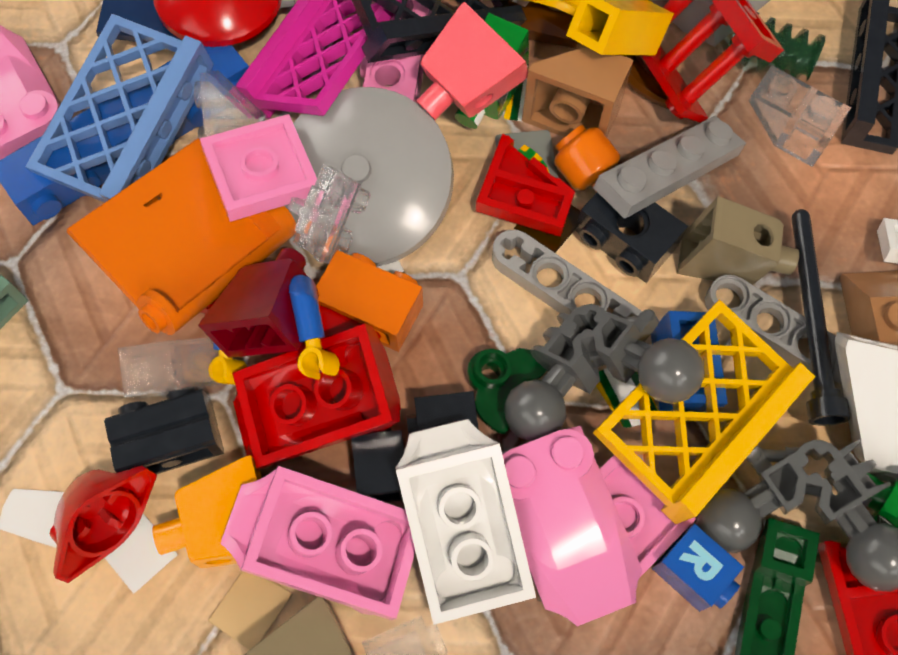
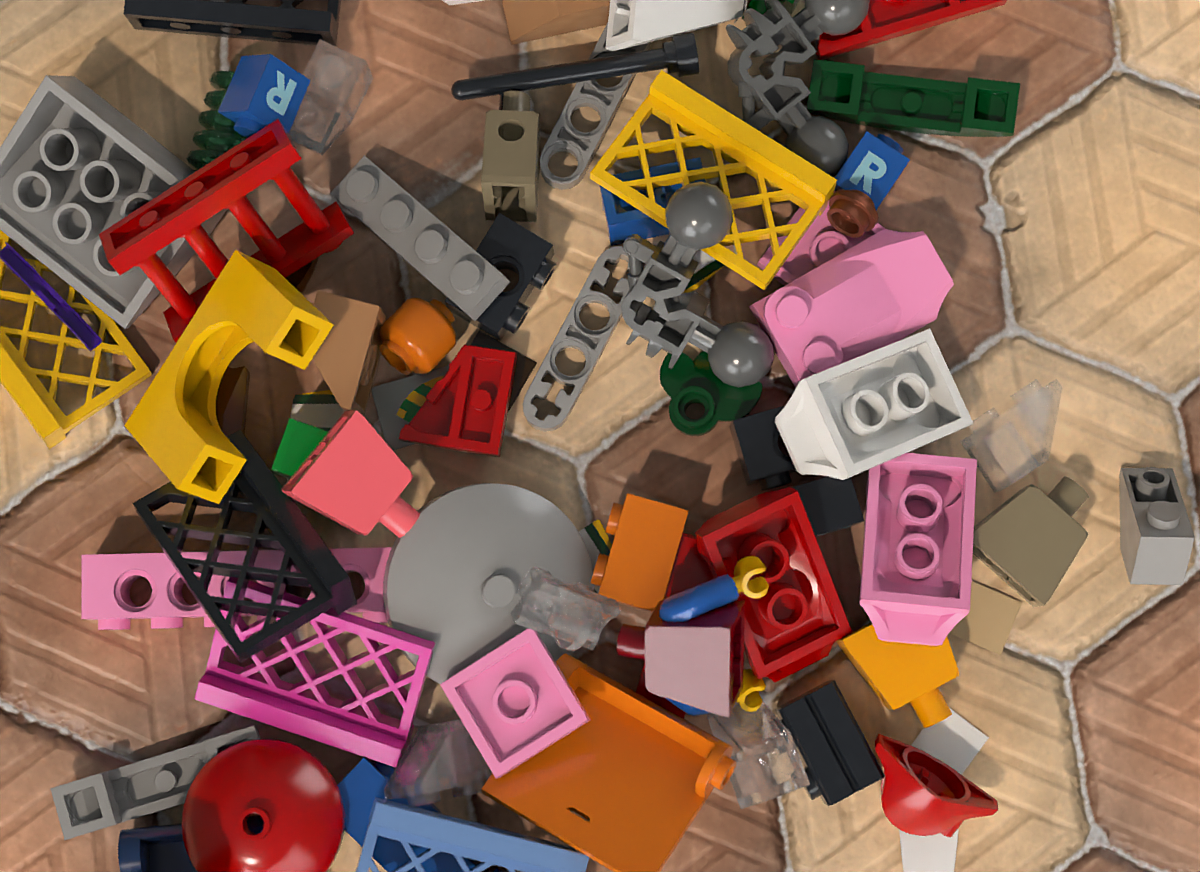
camera: 100 degrees left, 15 degrees up
none -> blue brick [218,54,311,138]
none -> copper plate [827,189,879,238]

